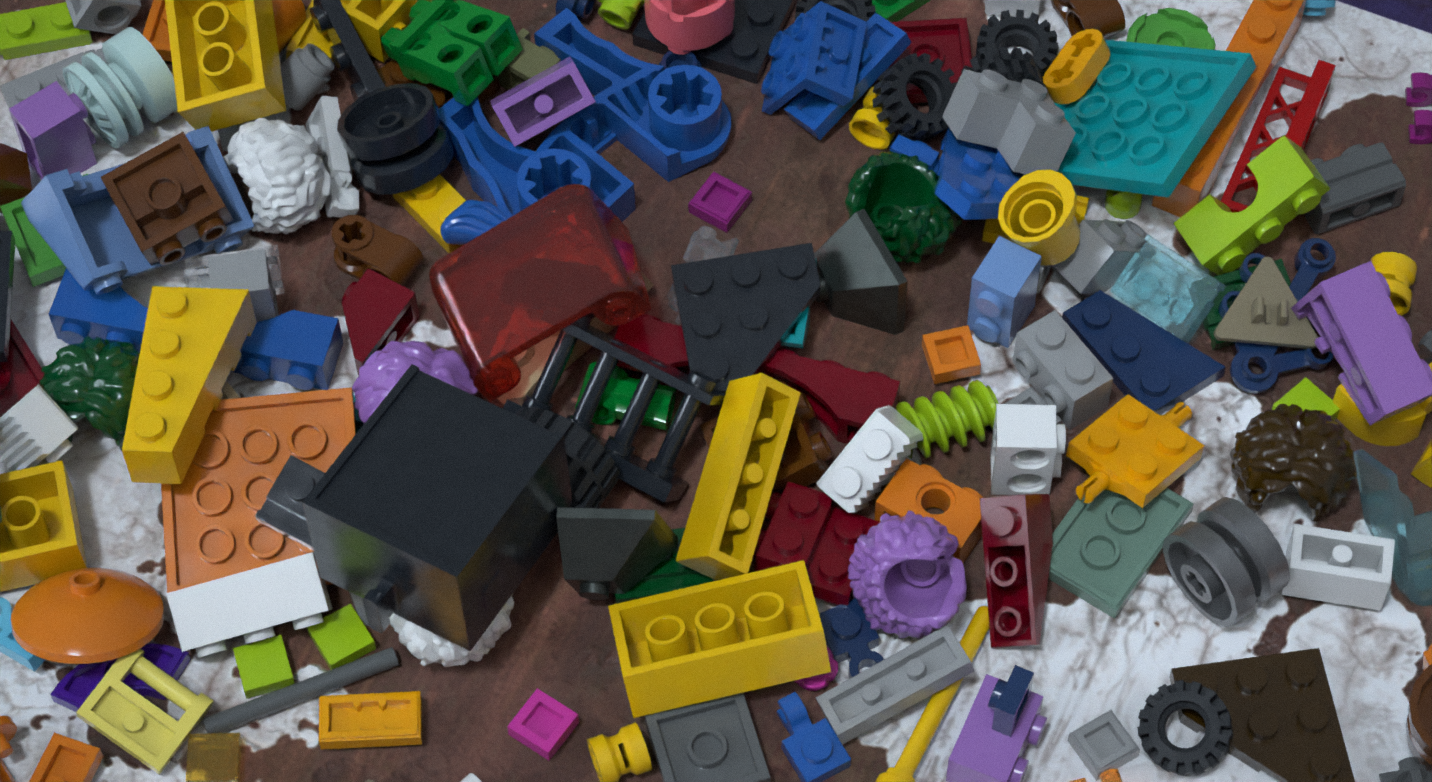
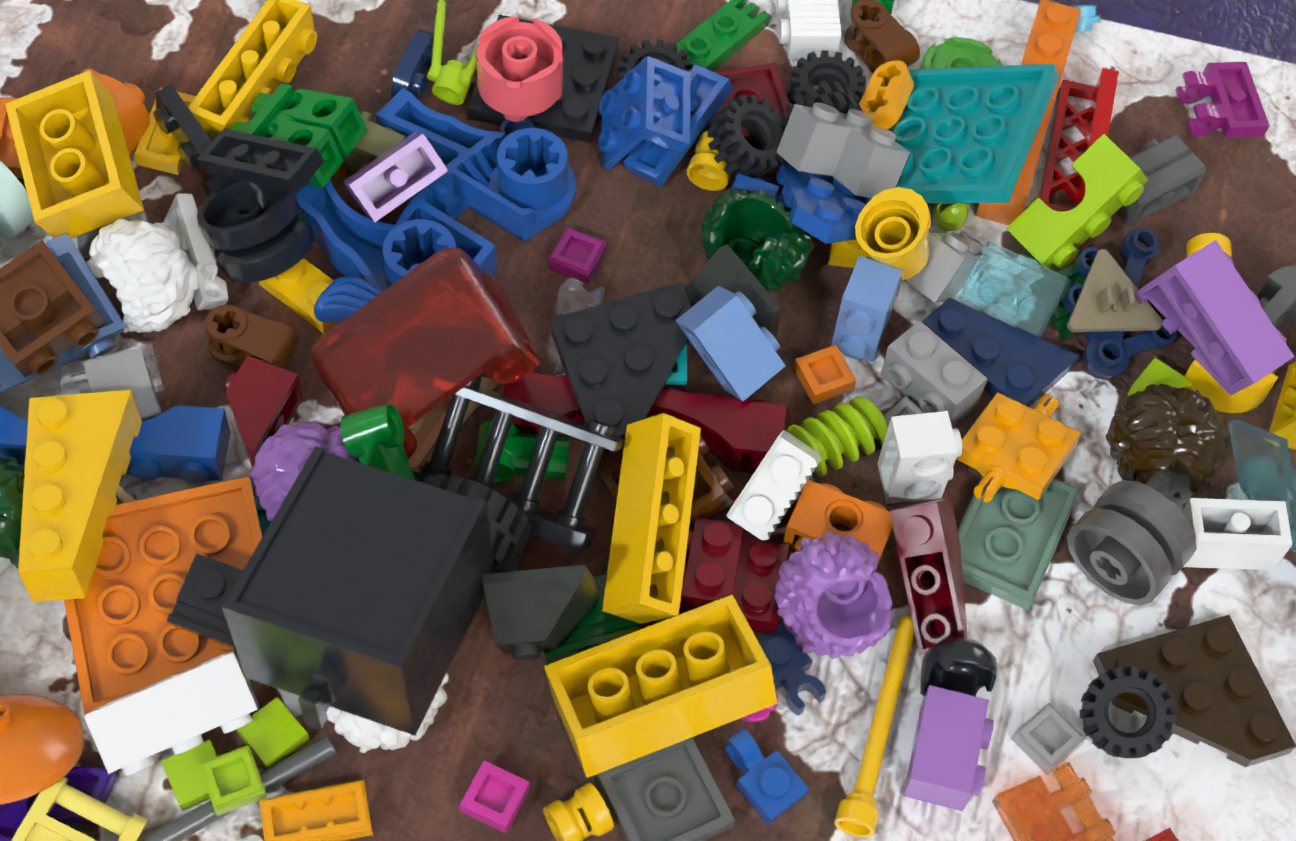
camera: 15 degrees left, 0 degrees up
light grey brick [280,43,334,111] -> none
light grey plate [816,624,974,745] -> none
dark blue plate [988,665,1034,737] -> none
none -> black plate [197,129,325,193]
none -> lime tile [199,745,267,816]
none -> green piece [340,403,416,481]
none -> medium blue brick [676,286,785,401]
none -> black hair [920,638,998,697]

